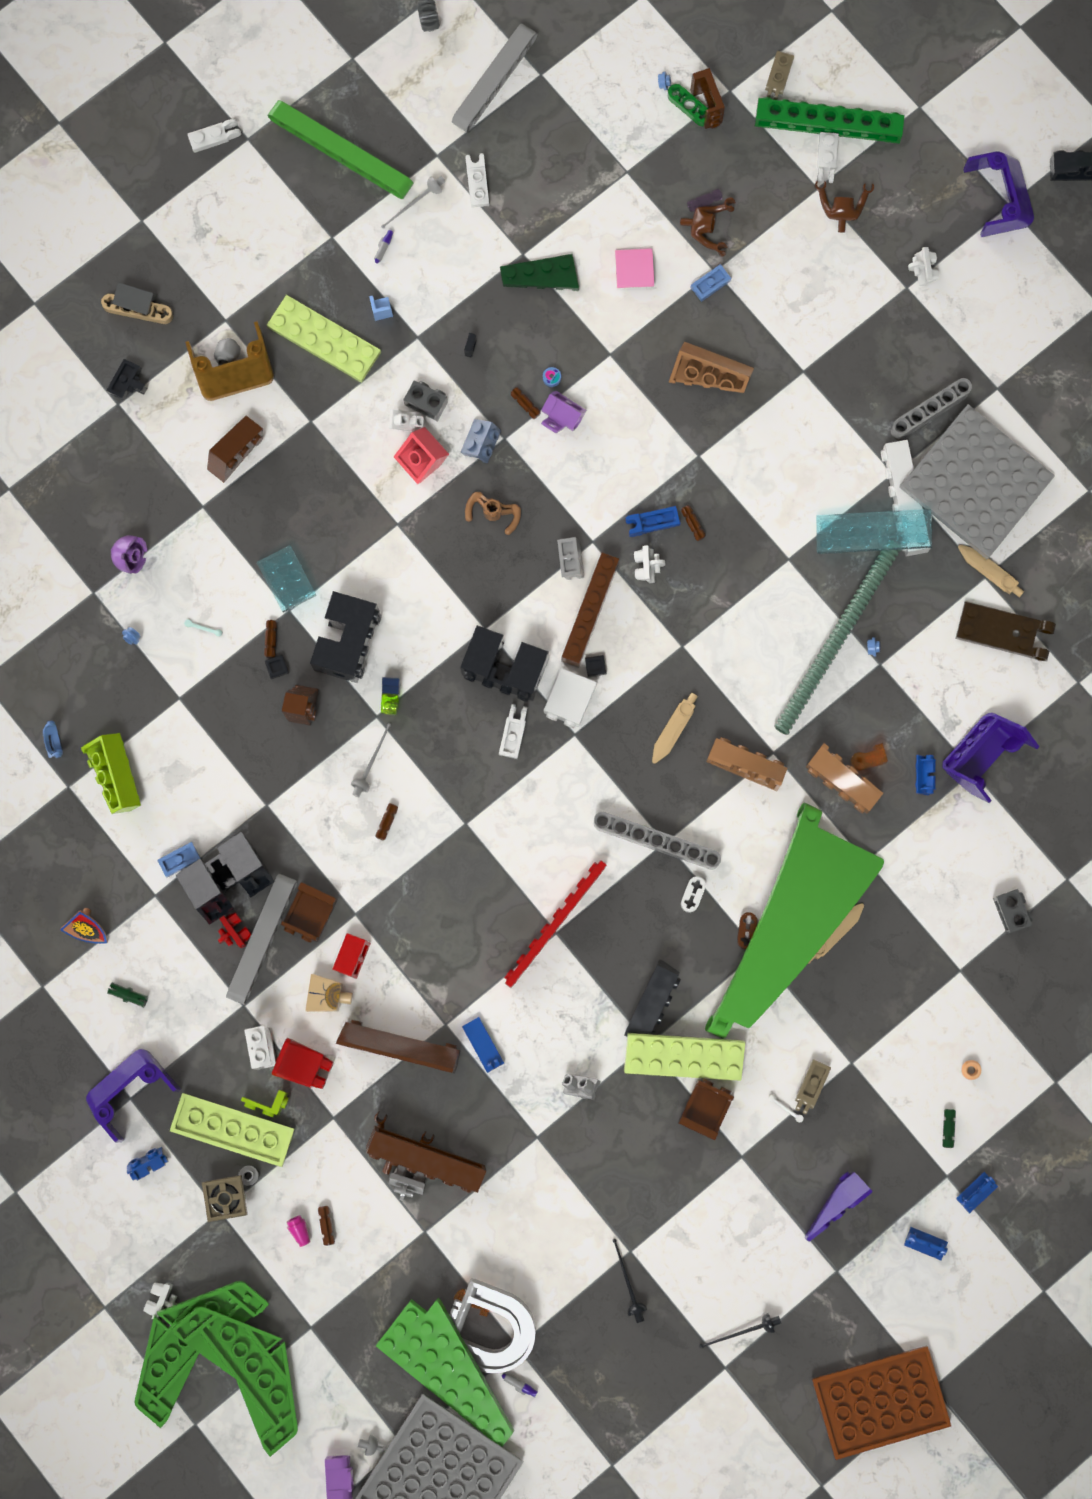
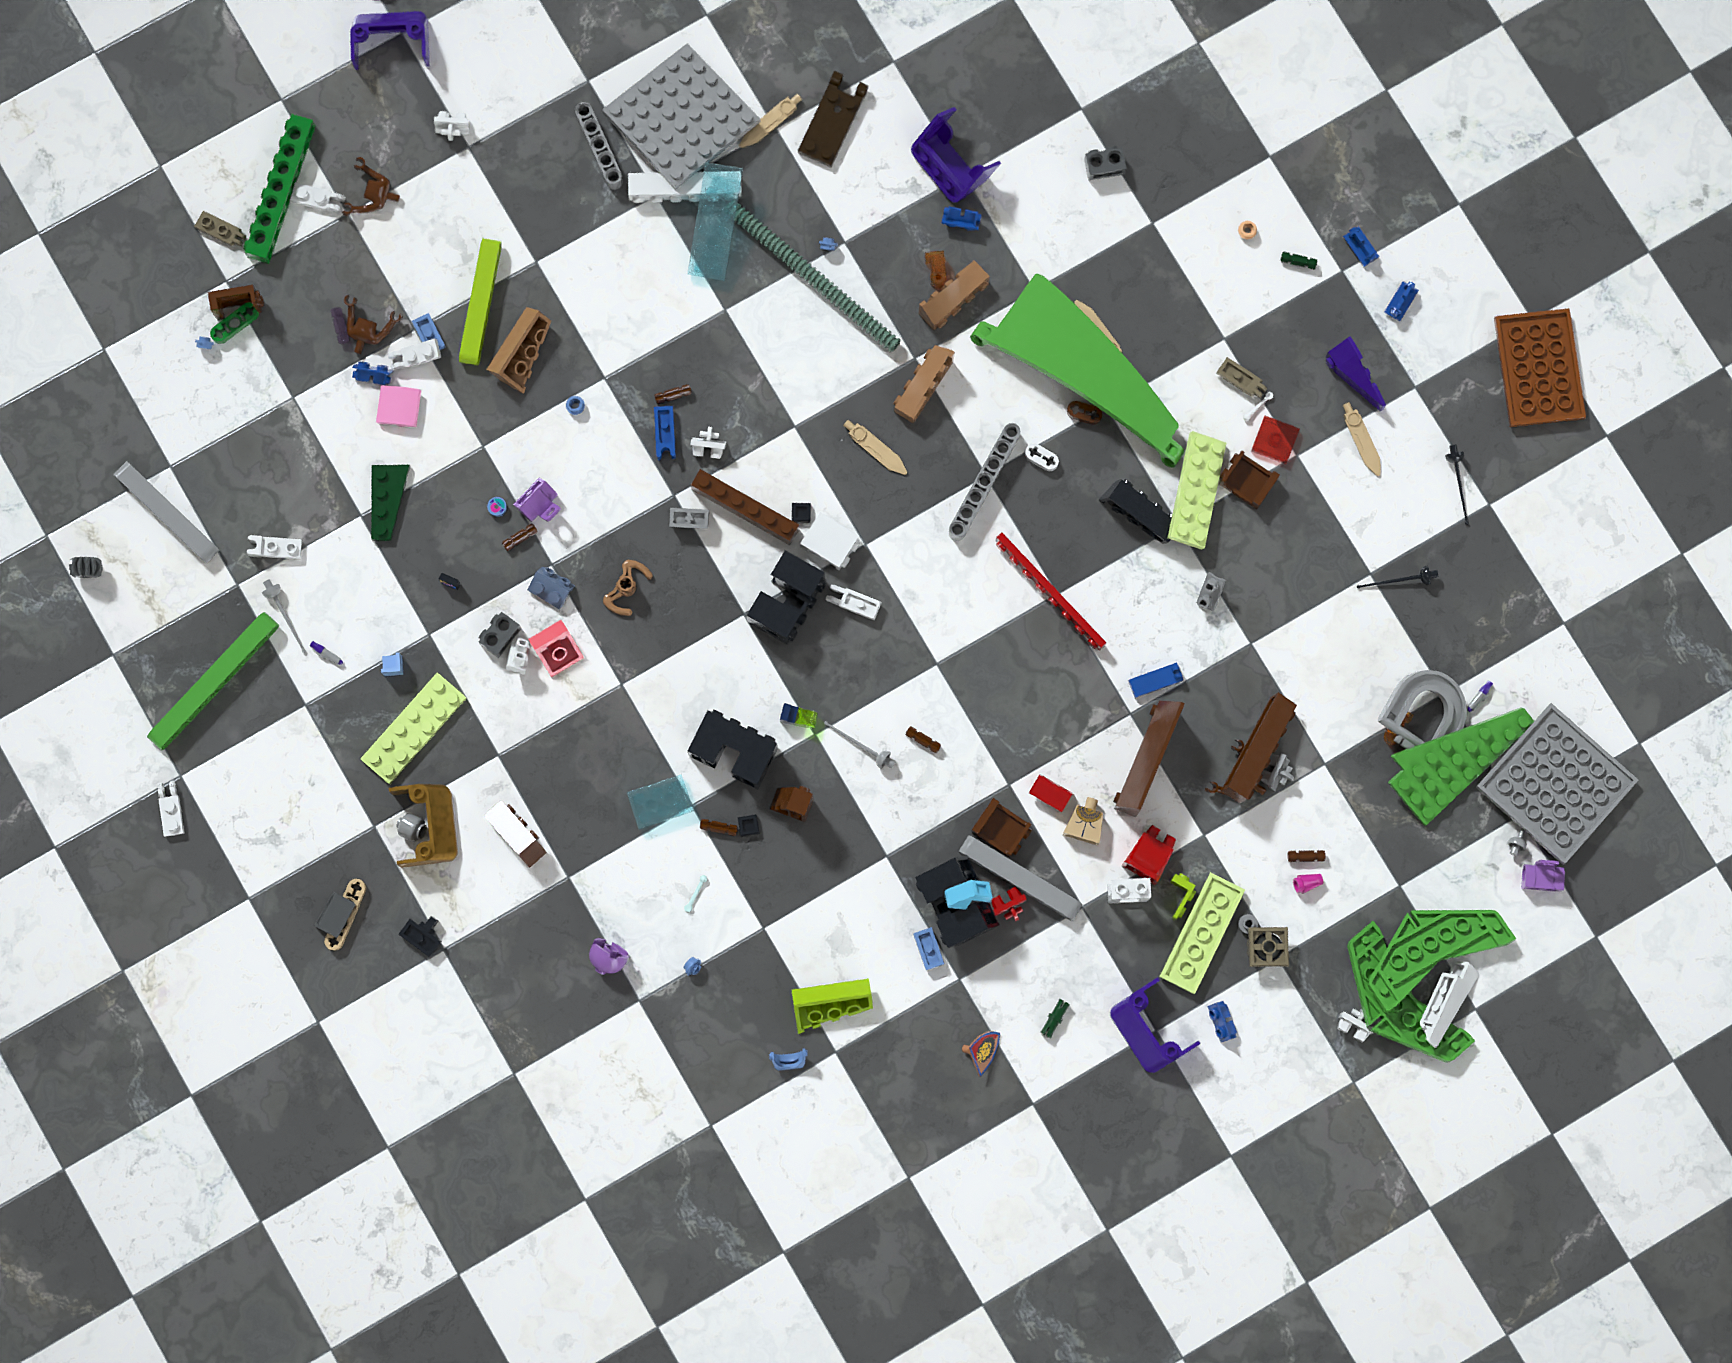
camera: 85 degrees left, 0 degrees up
none -> blue hinge [352,362,393,386]
none -> white hinge [388,339,441,370]
none -> lime beam [459,238,502,365]
none -> medium blue plate [566,396,585,415]
none -> medium azure slope [945,880,993,910]
none -> clear red plate [1251,415,1300,464]
none -> tan piece [1343,402,1381,476]
none -> white wedge [1420,960,1479,1047]

